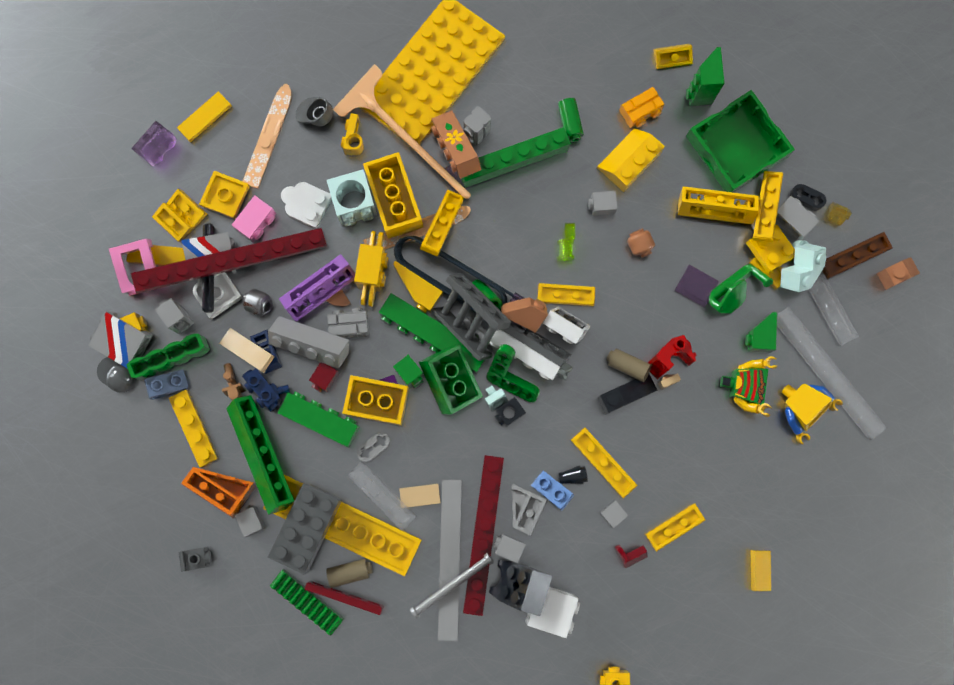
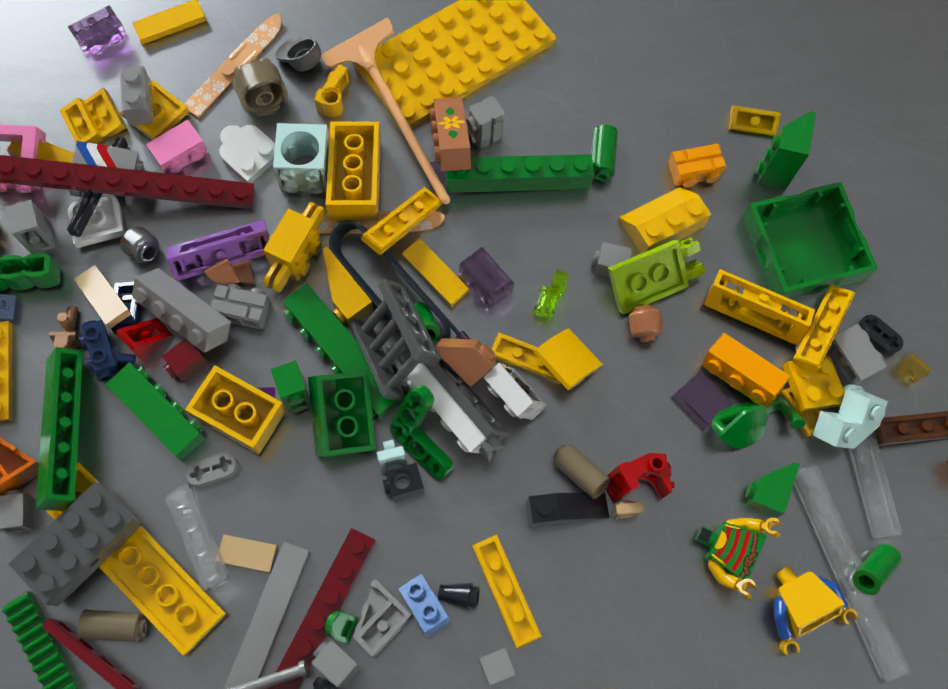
camera: 15 degrees right, 10 degrees down
none -> red slope [116,318,173,362]
none -> light grey brick [120,66,154,126]
none -> nougat tile [204,258,240,285]
none -> dark tan brick [233,58,288,116]
none -> green tile [325,611,359,645]
none -> yellow tile [401,238,470,307]
none -> clear purple brick [458,247,514,308]
none -> yellow slope [533,328,603,390]
none -> lime tile [608,237,706,315]
none -> light orange brick [701,333,790,408]
none -> green brick [853,544,902,595]

